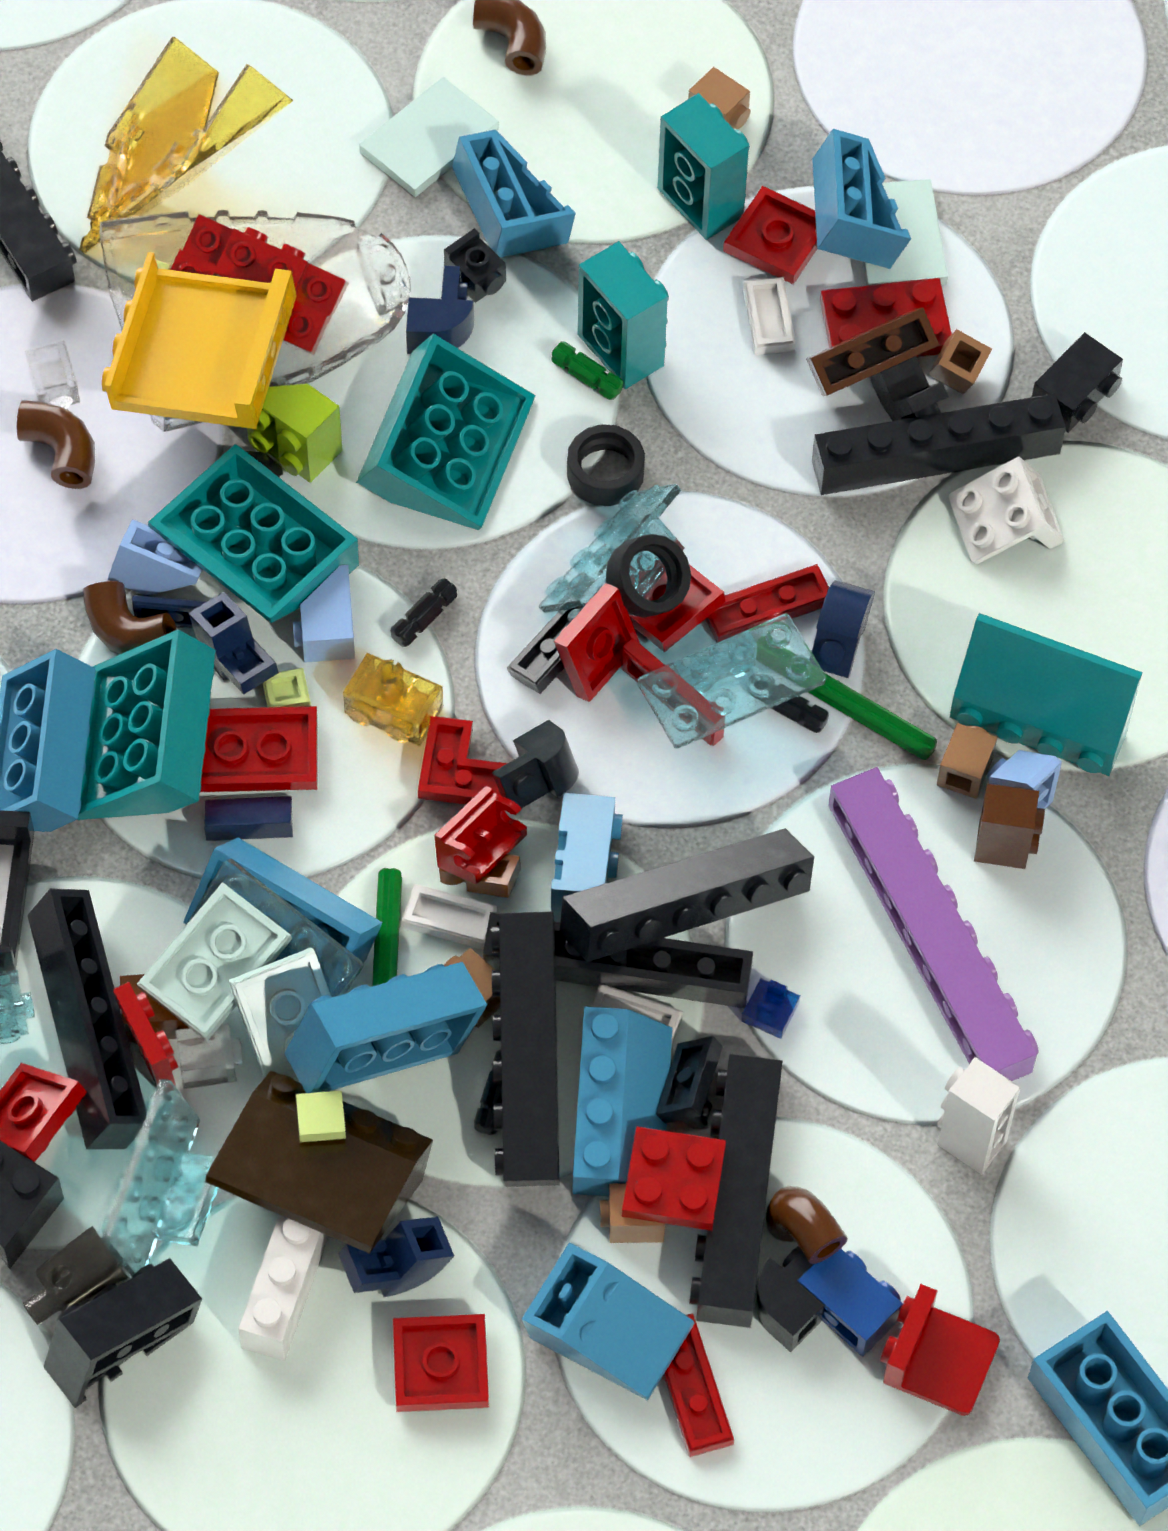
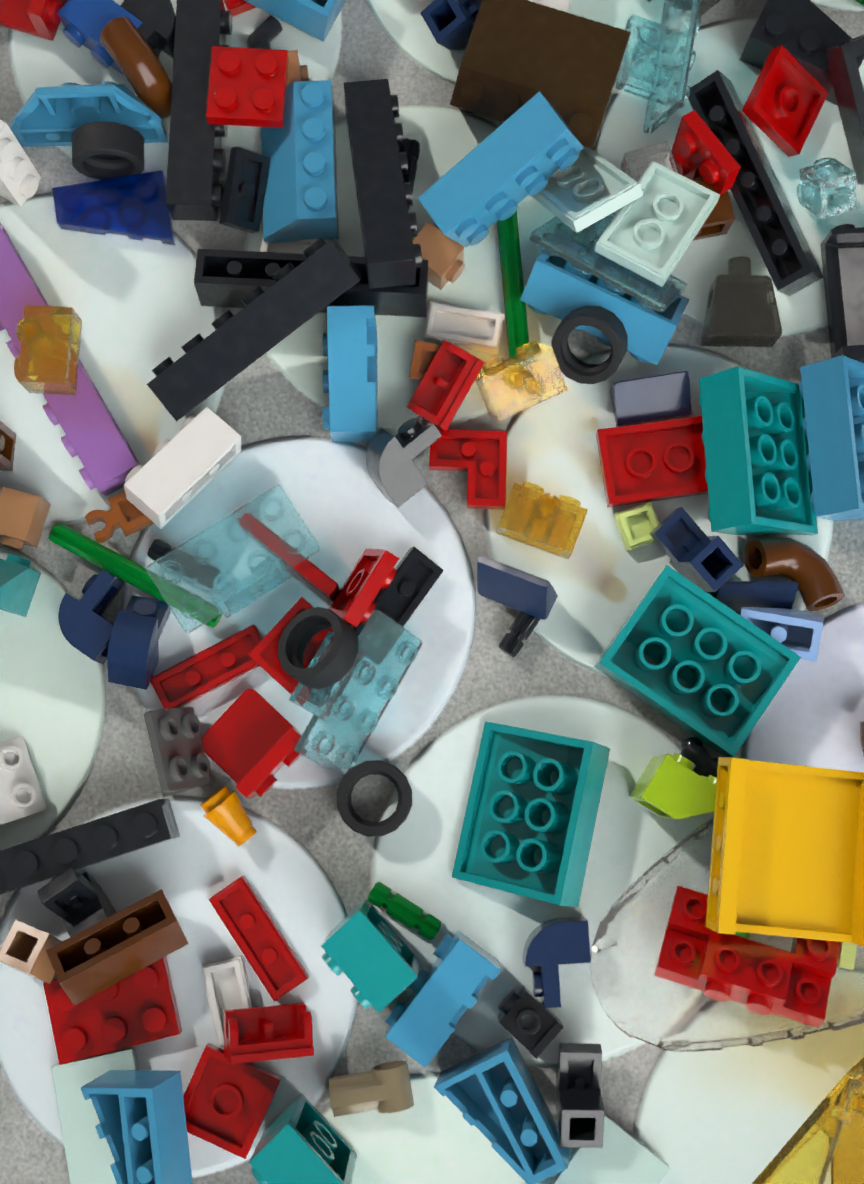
camera: 175 degrees right, 20 degrees up
light blue slope [293,565,355,662] -> none
yellowish green tile [296,1091,346,1142] -> none
clear blue tile [741,978,800,1039] -> none
none -> dark azure wedge [10,81,168,147]
none -> clear yellow brick [14,305,82,395]
none -> clear blue wing [52,170,176,246]
none -> dark blue brick [58,569,124,664]
none -> black tyre [72,121,144,181]
none -> dark orange plate [85,491,154,543]
none -> white brick [124,407,241,529]
none -> dark grey bracket [144,707,212,797]
none -> light orange cone [200,785,257,846]
none -> red bracket [201,689,307,798]
none -> red tile [208,875,309,1002]
none -> red hinge [223,1003,314,1065]
none -> black arm [247,15,283,49]
none -> dark tan piece [328,1061,414,1117]
none -> dark azure wedge [384,930,501,1068]
none -> clear yellow brick [475,341,568,422]
none -> dark blue slope [477,556,558,620]
none -> black tyre [551,306,628,384]
none -> black brick [556,1043,605,1148]
none -> clear smoke torso [701,256,782,347]

